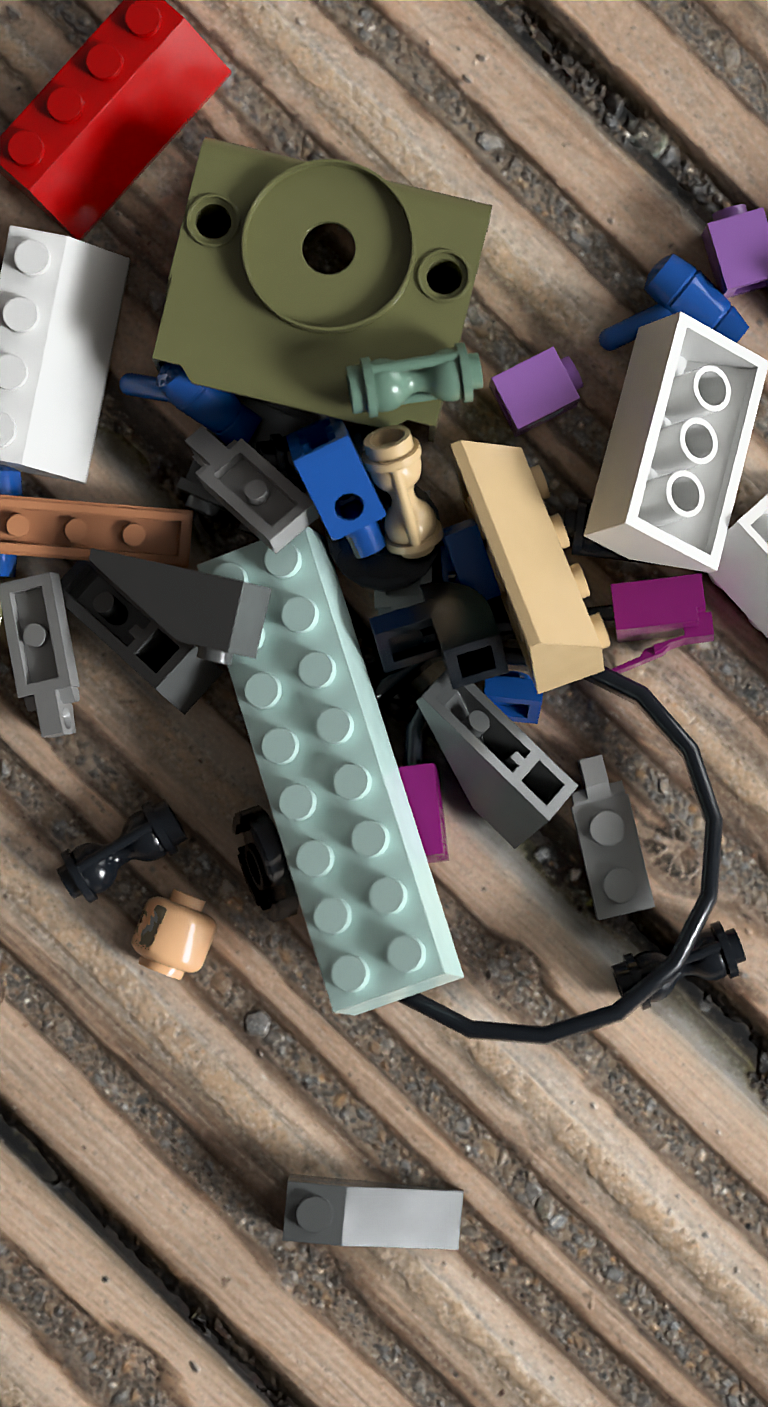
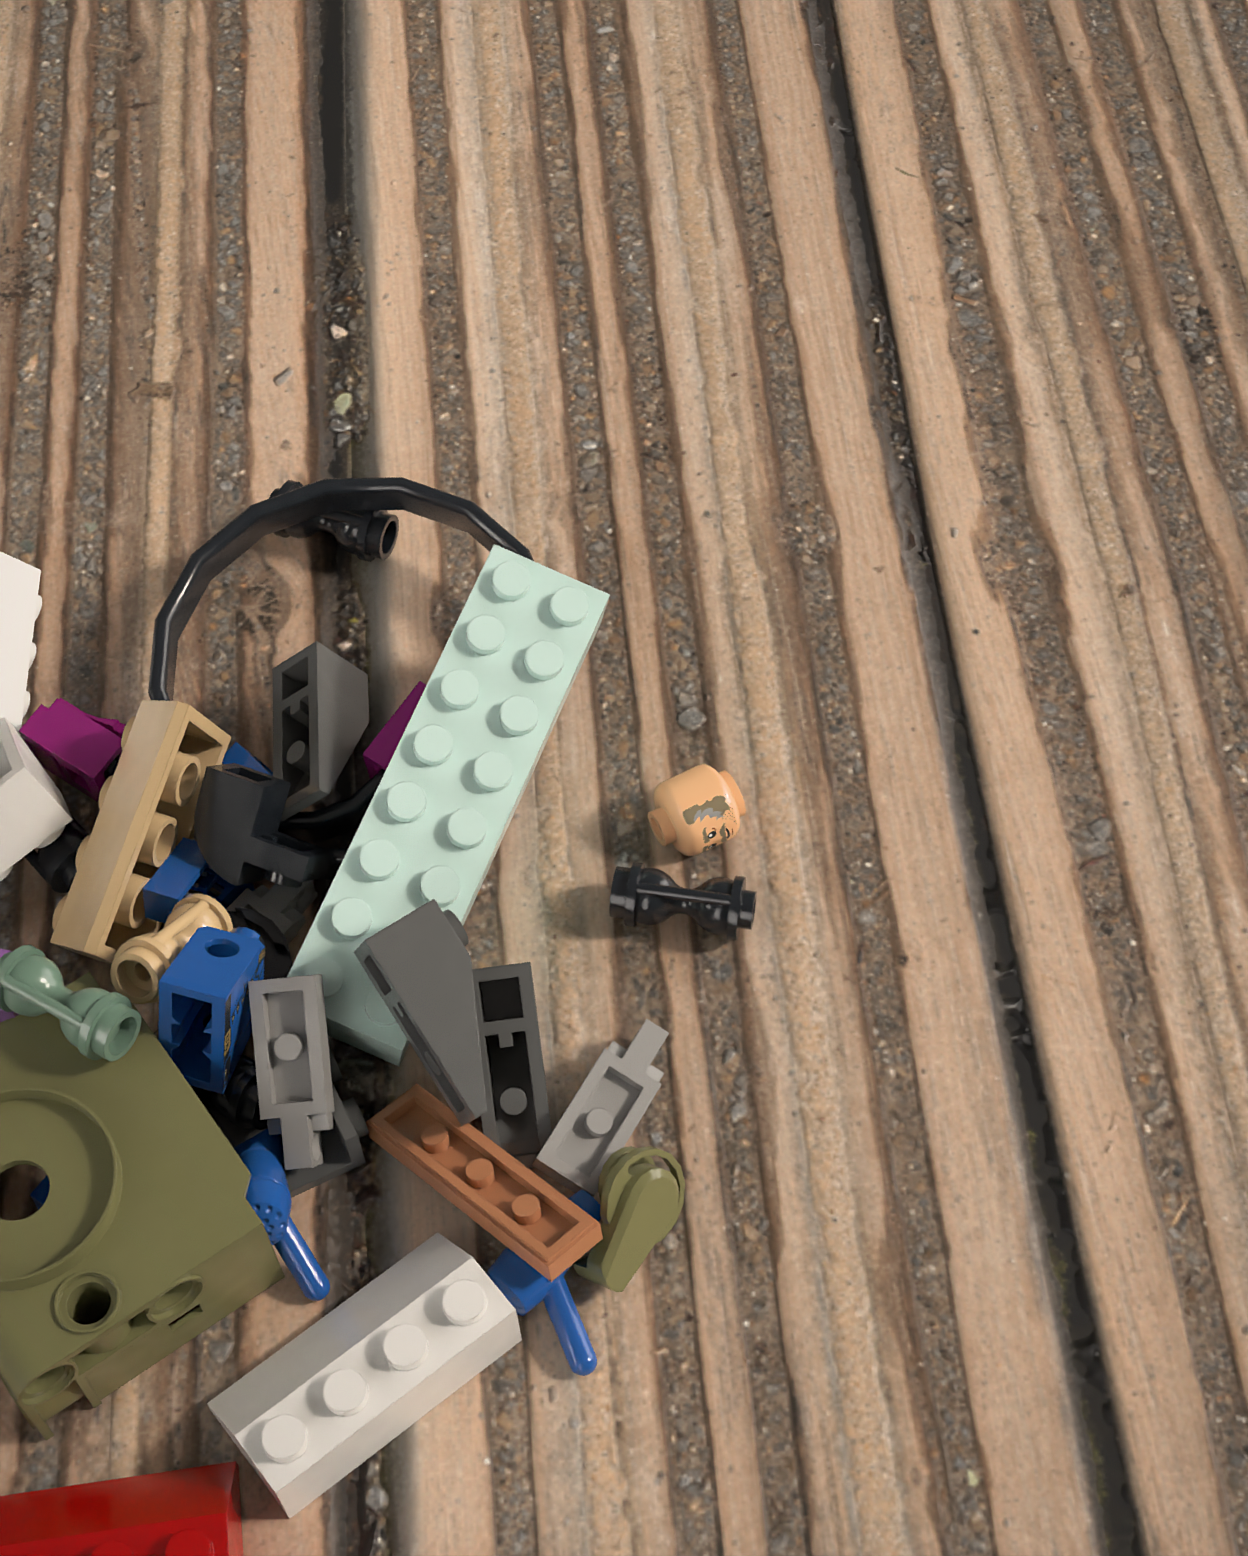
camera: 135 degrees left, 30 degrees down
black tile [232,805,299,922] -> none
slope [282,1174,464,1250] -> none
light grey hinge [570,754,655,920] -> none

